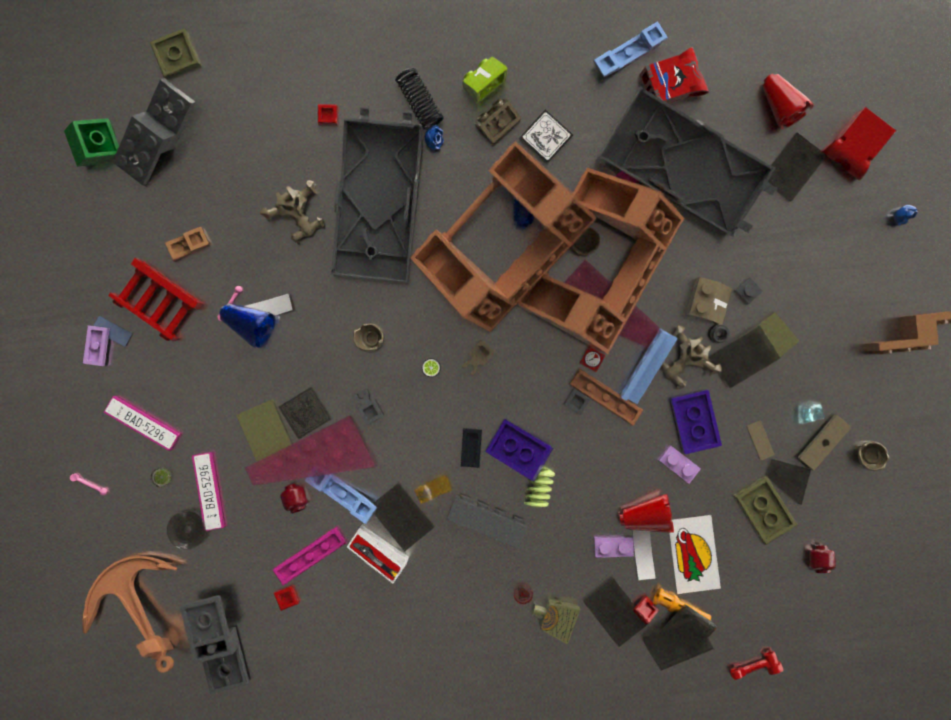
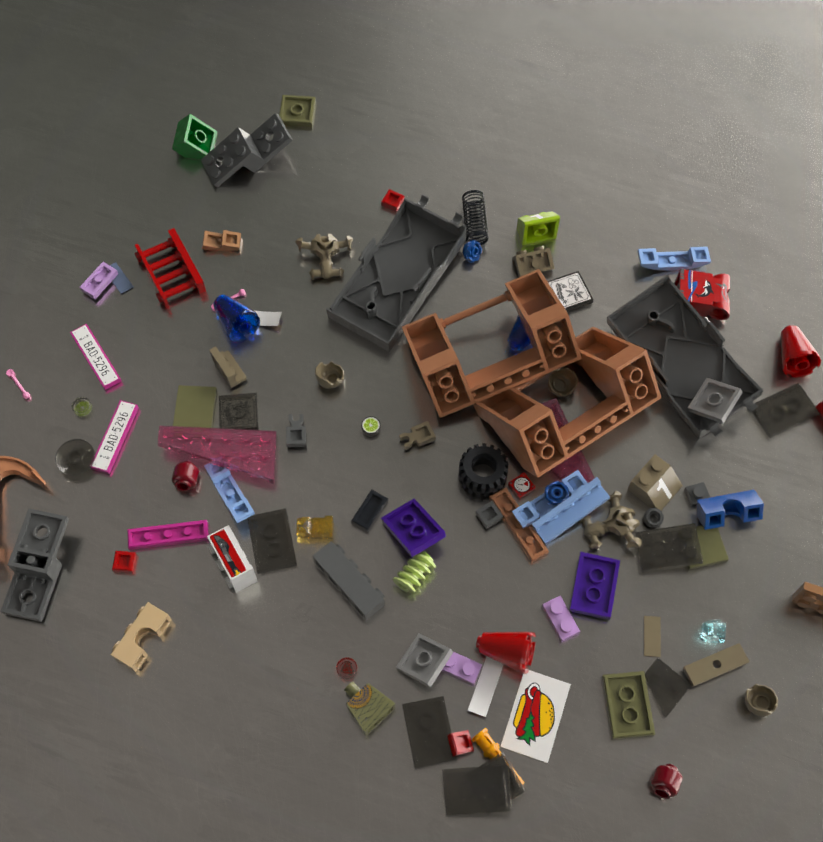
camera: 25 degrees right, 25 degrees down
none -> tan arch [111,602,172,672]
none -> dark tan bracket [209,346,247,388]
none -> light grey plate [396,633,453,687]
none -> black tyre [458,443,509,497]
none -> light blue slope [512,470,588,528]
none -> blue plate [544,481,569,506]
none -> light grey plate [688,378,742,423]
none -> blue arch [697,490,764,530]

